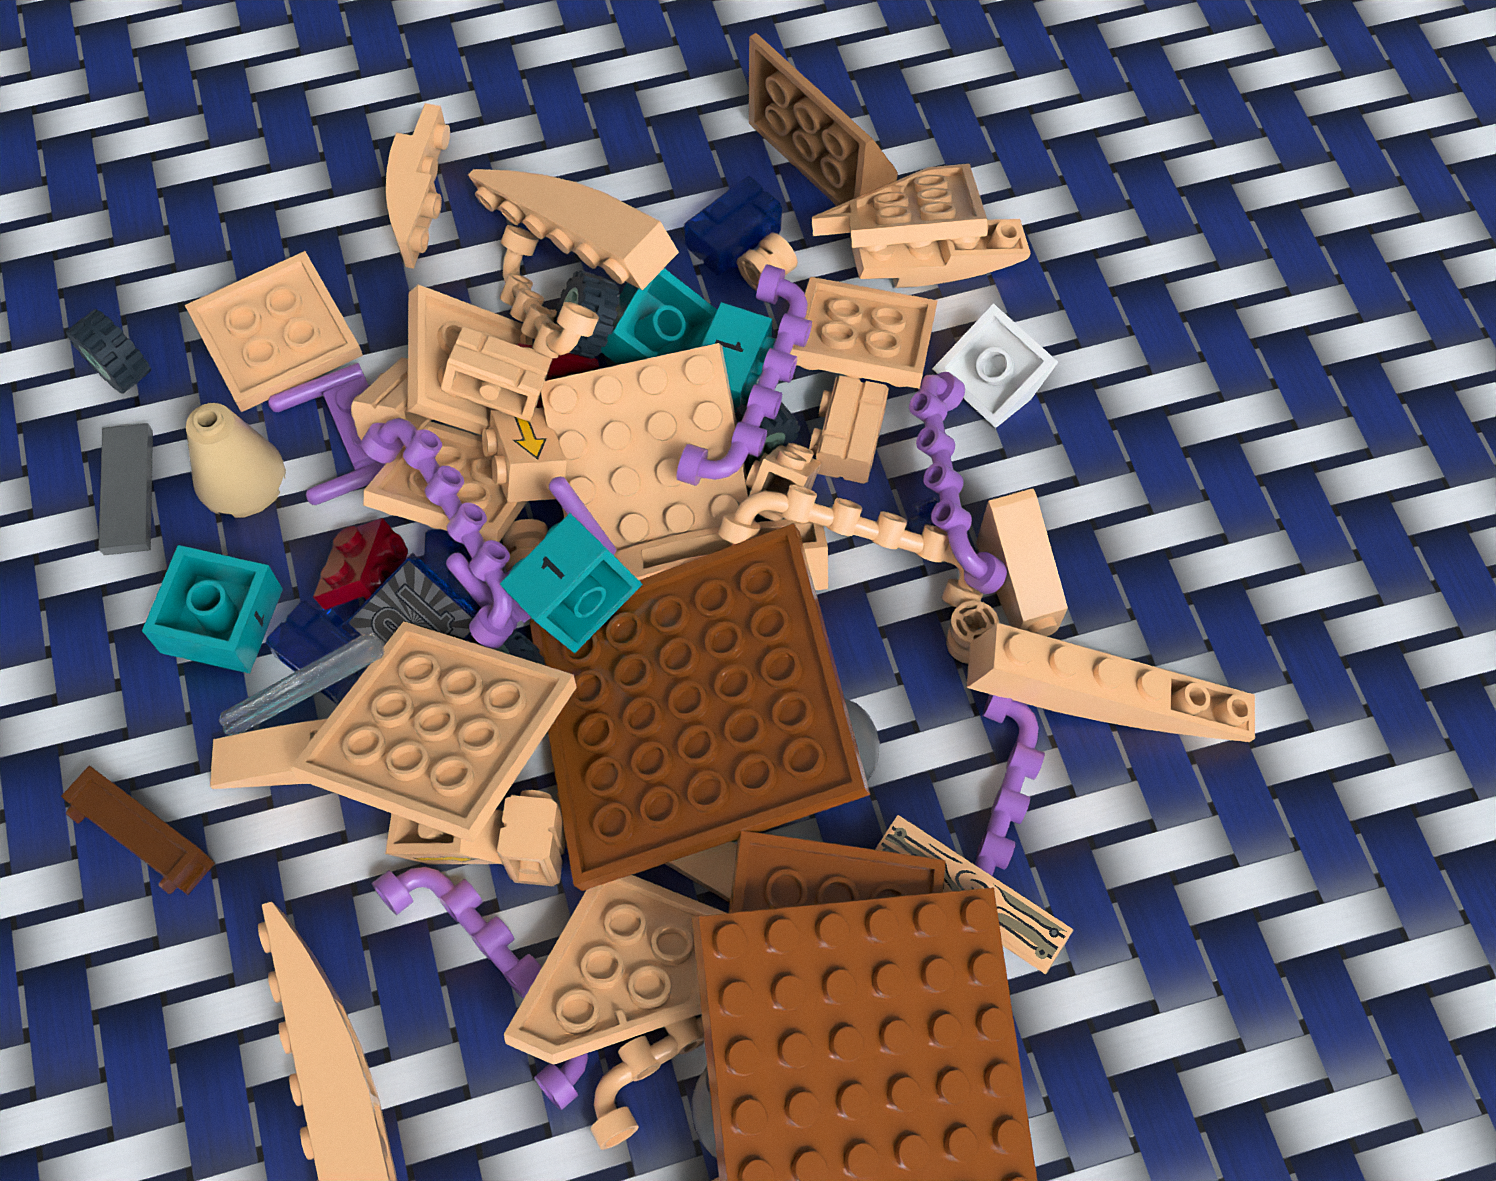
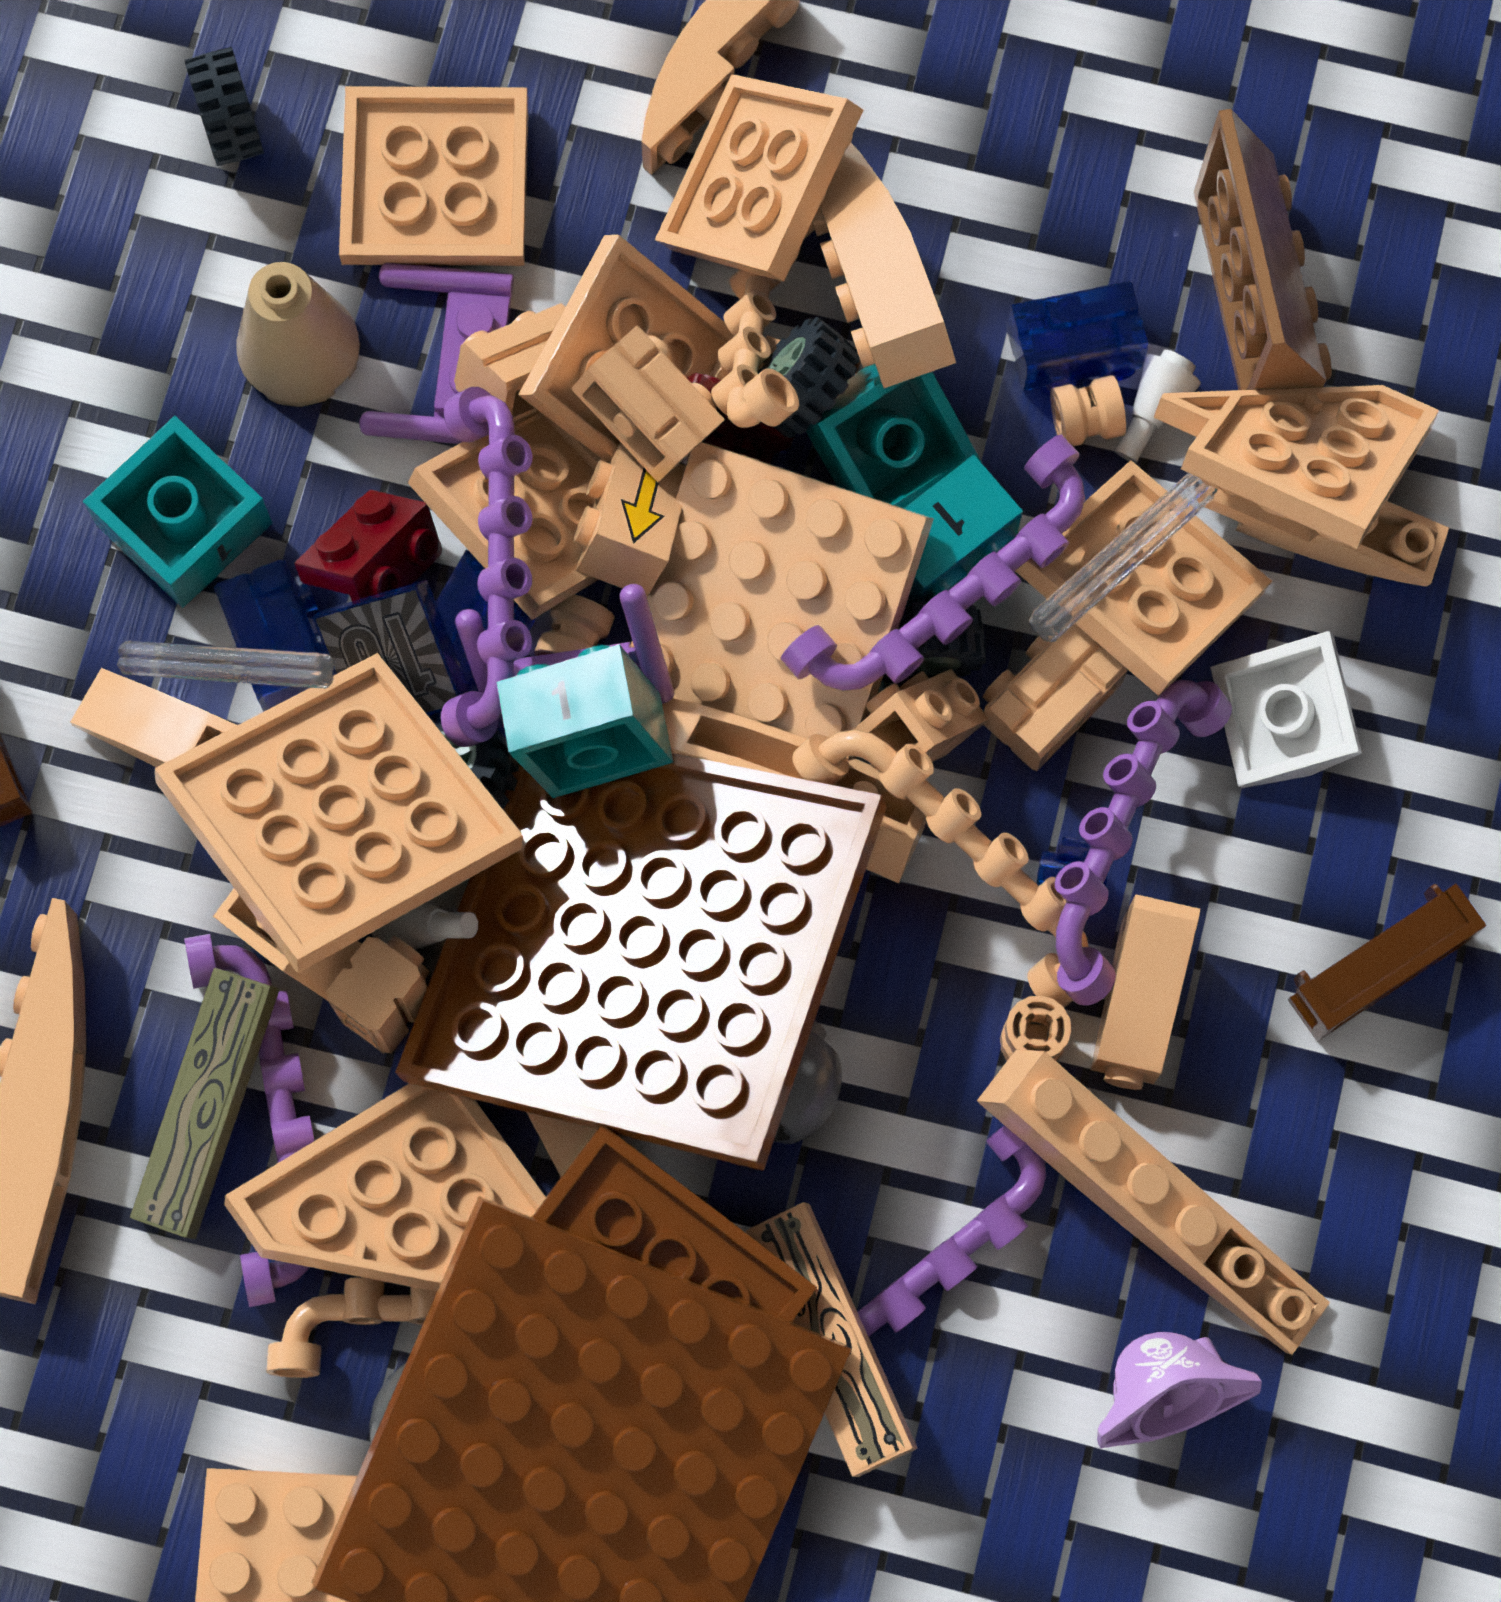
camera: 30 degrees right, 10 degrees up
dark grey tile [98,423,153,556] -> none
none -> olive tile [130,967,280,1239]
none -> white cone [372,903,478,950]
none -> light nougat plate [655,74,864,282]
none -> clear axle [1029,473,1218,642]
none -> lavender hat [1097,1332,1262,1449]
none -> white cone [1115,350,1201,463]
none -> reddish brown container [1288,883,1487,1042]

